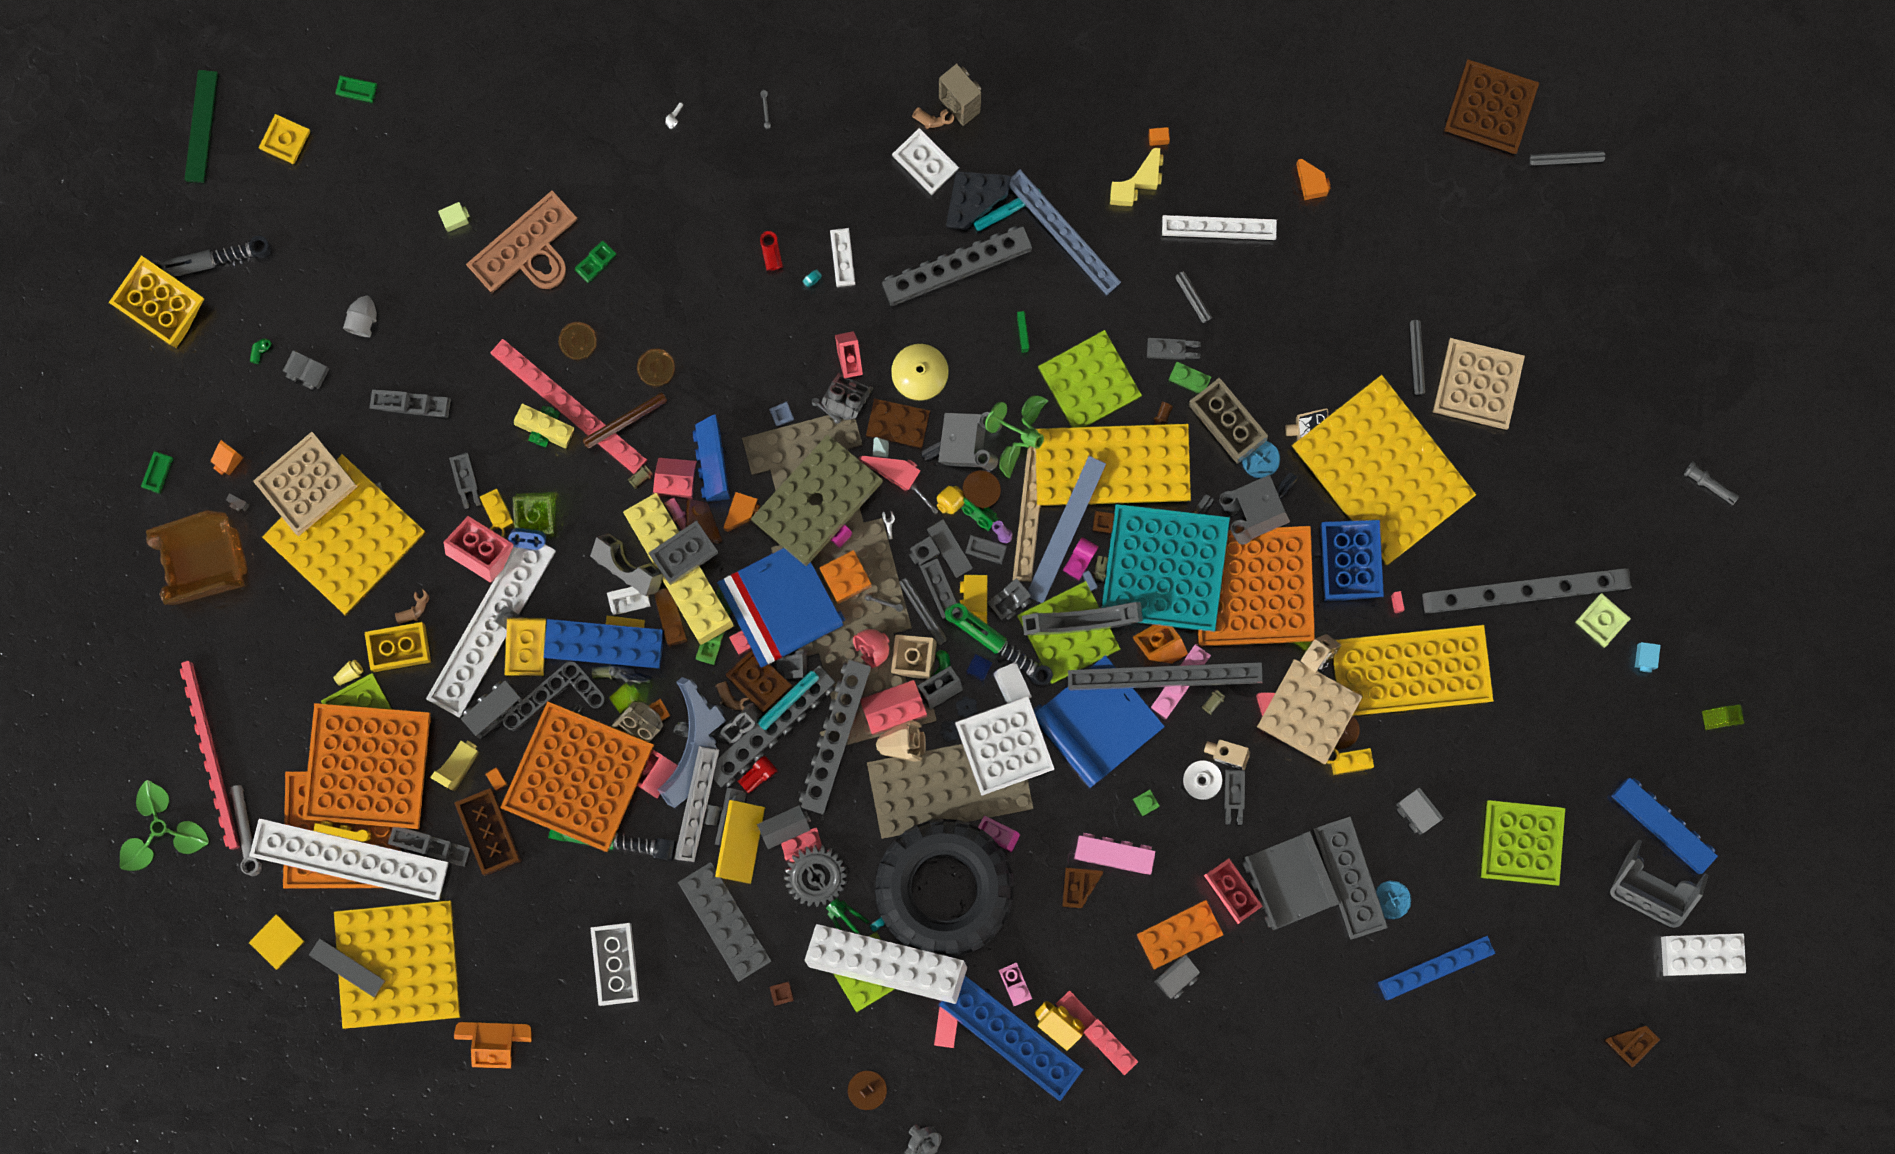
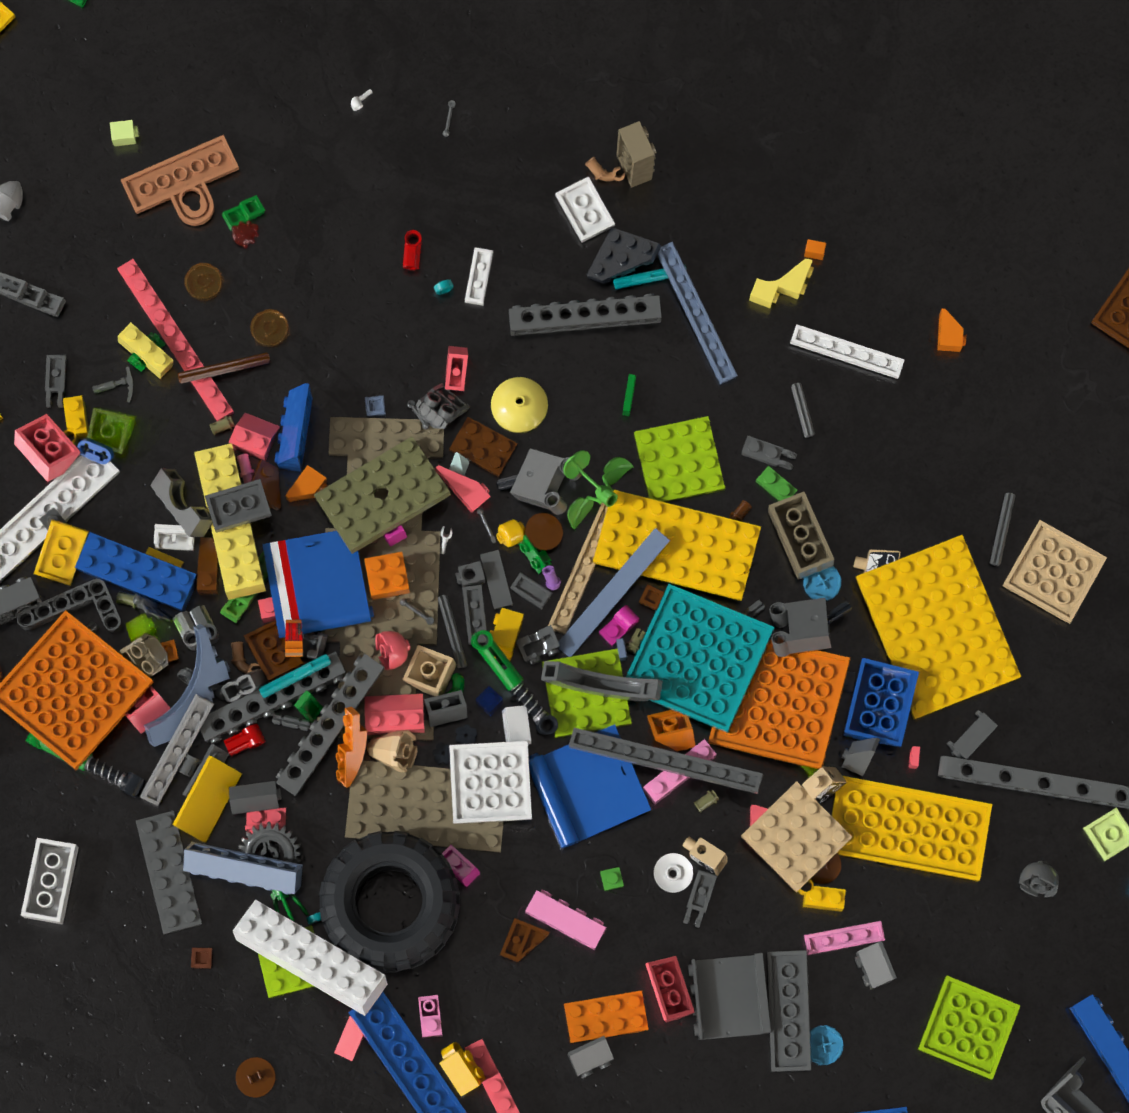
camera: 15 degrees right, 5 degrees down
none -> dark grey piece [92,366,133,403]
none -> light grey piece [172,611,197,651]
none -> brick [183,842,303,894]
none -> dark grey piece [189,605,219,645]
none -> clear red piece [232,221,259,248]
none -> dark grey axle [272,713,310,731]
none -> leg [285,619,303,657]
none -> green tile [294,690,323,723]
none -> orange slope [336,707,367,788]
none -> bright pink tile [804,921,885,955]
none -> dark grey slope [841,738,880,776]
none -> dark grey brick [947,710,998,759]
none -> dark grey cylinder [1019,861,1059,897]

